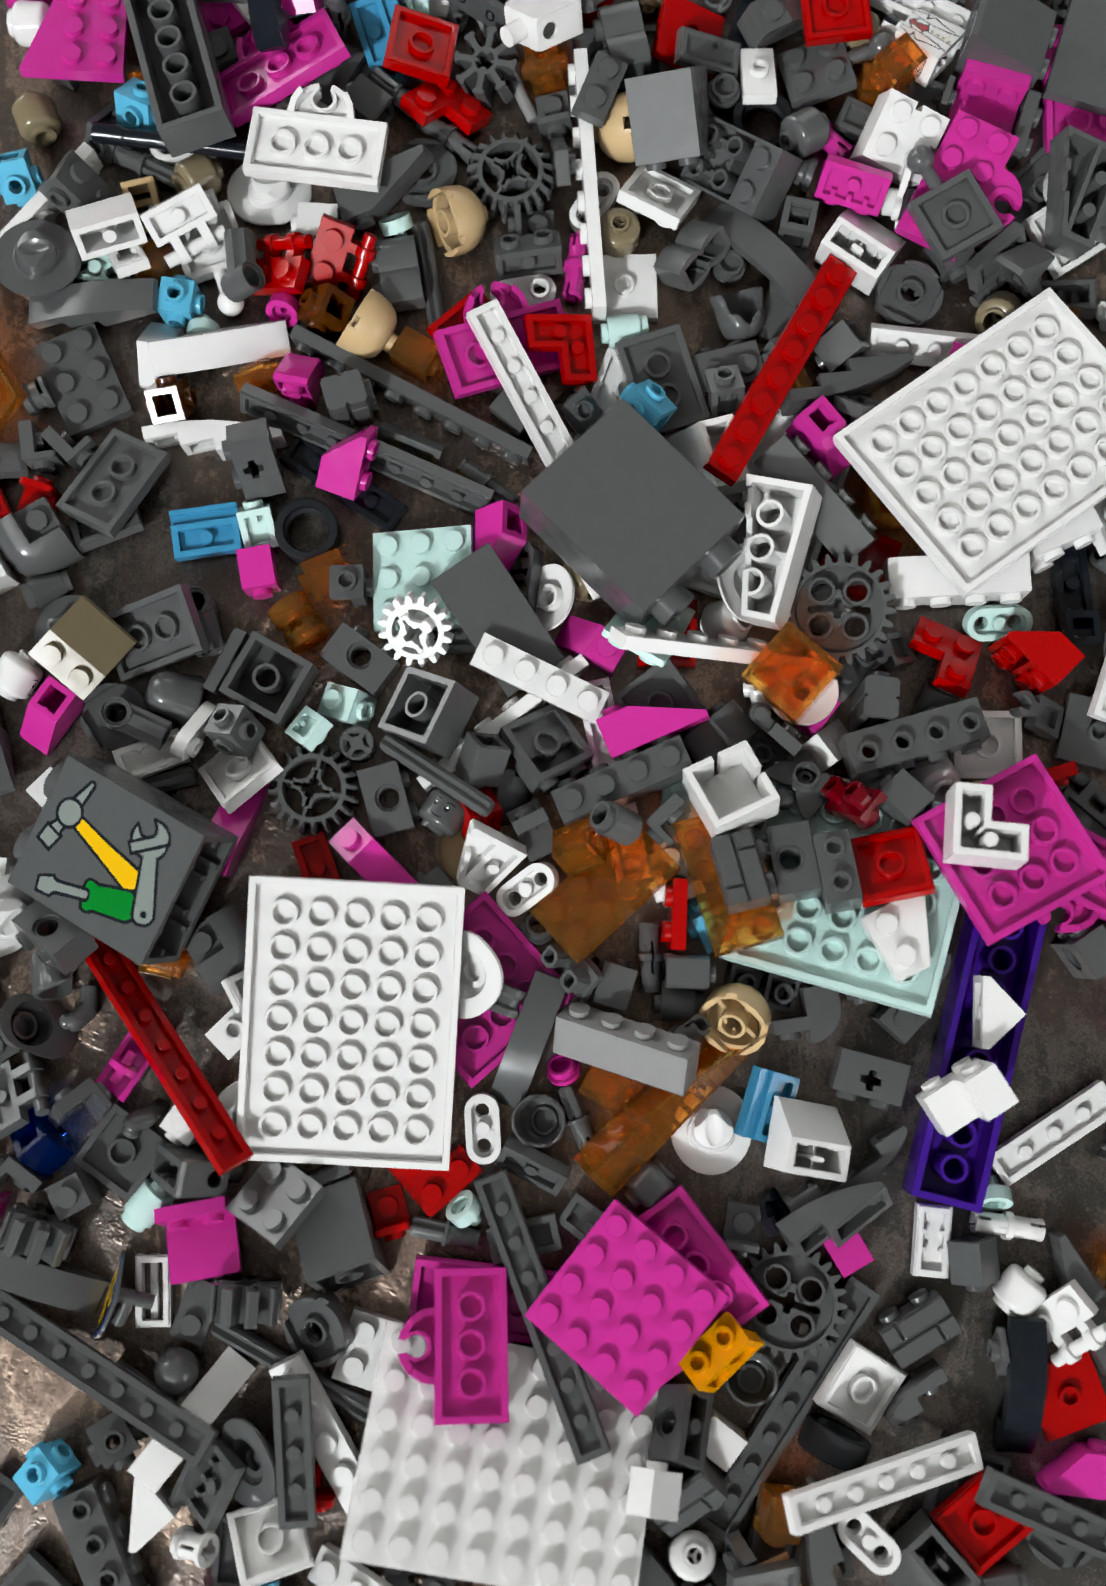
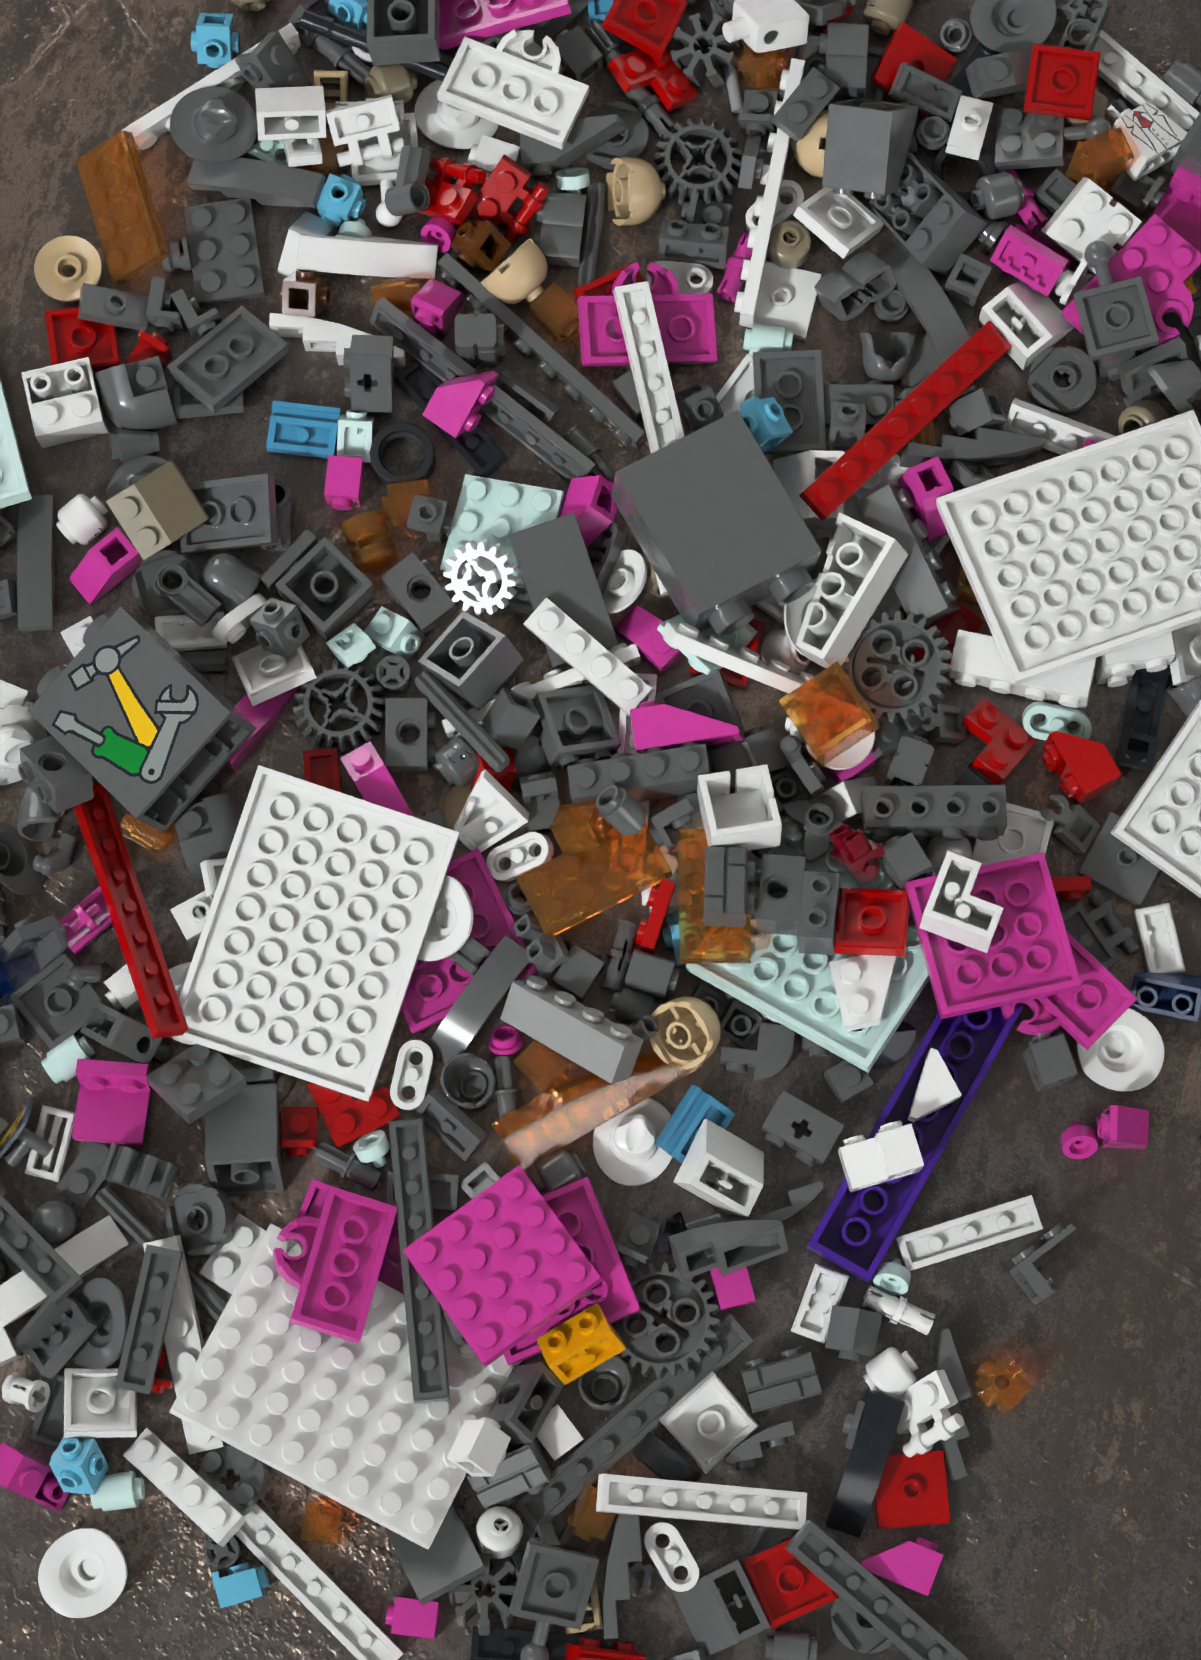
camera: 20 degrees right, 5 degrees down
red plate [523,314,597,385] -> none

